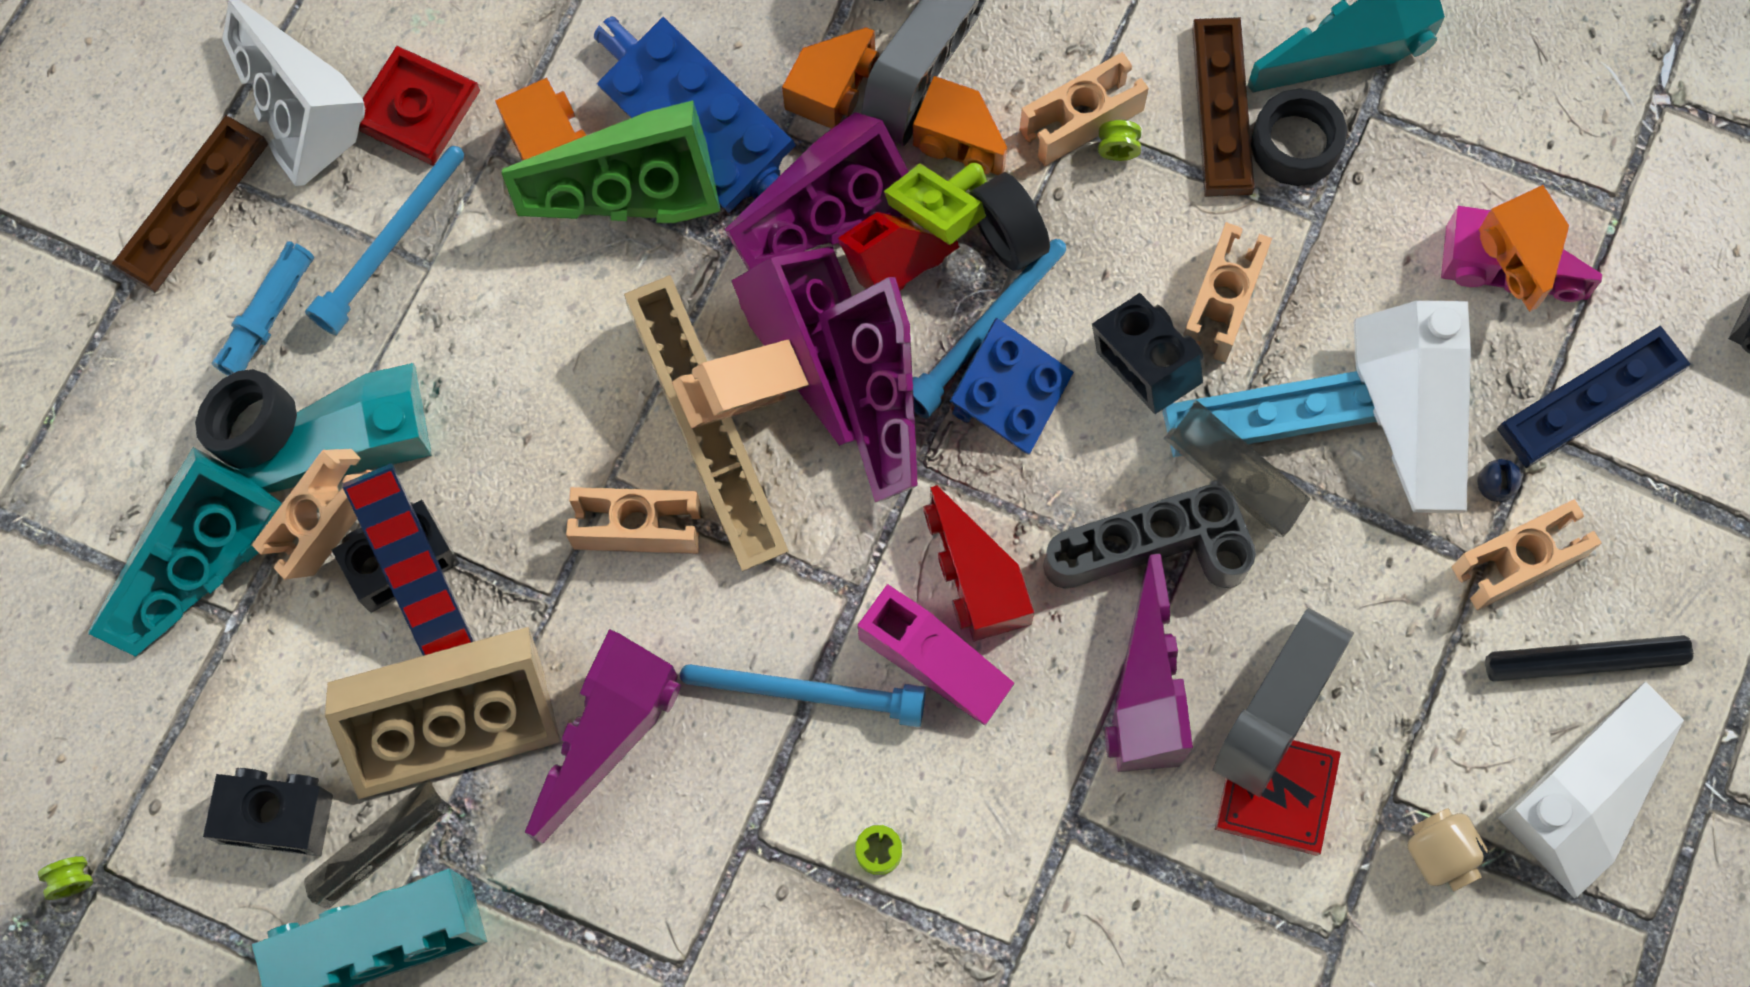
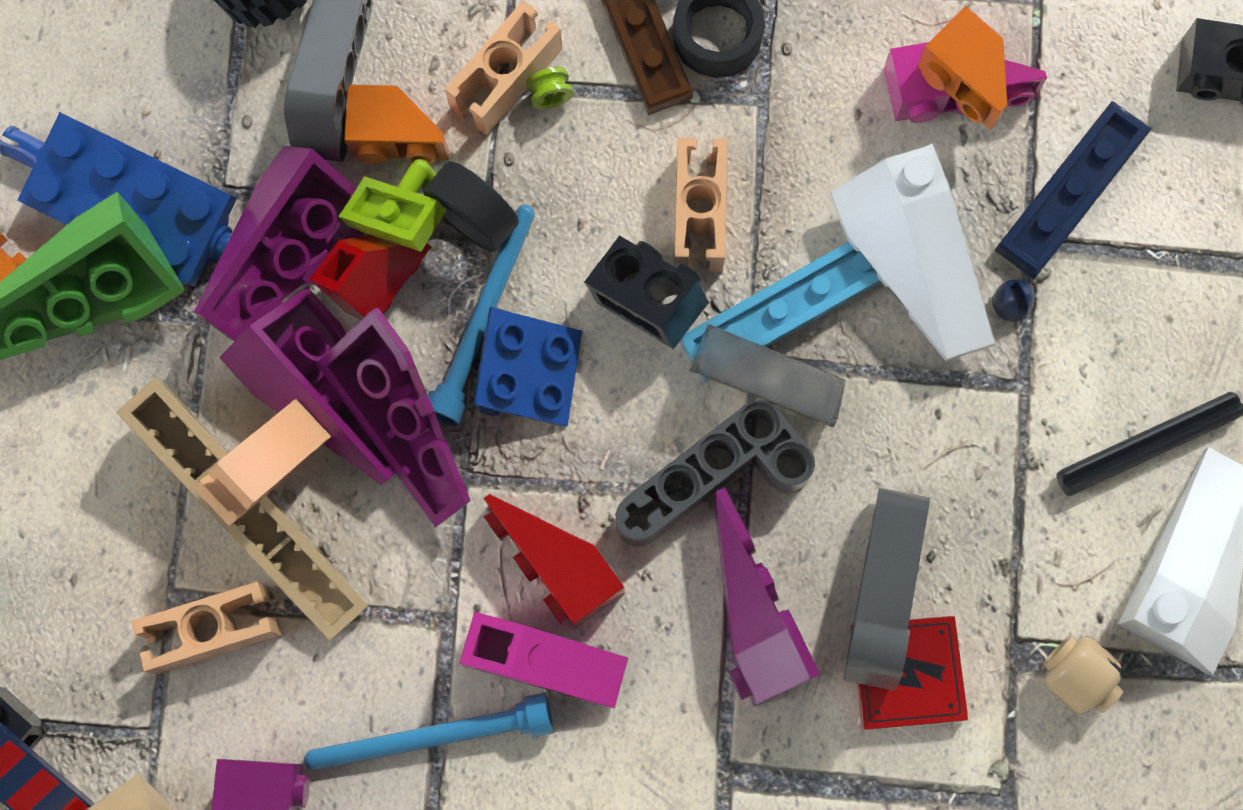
camera: 20 degrees left, 5 degrees up
orange slope [782,27,880,129] -> none
light nougat piece [1451,499,1602,611] -> none

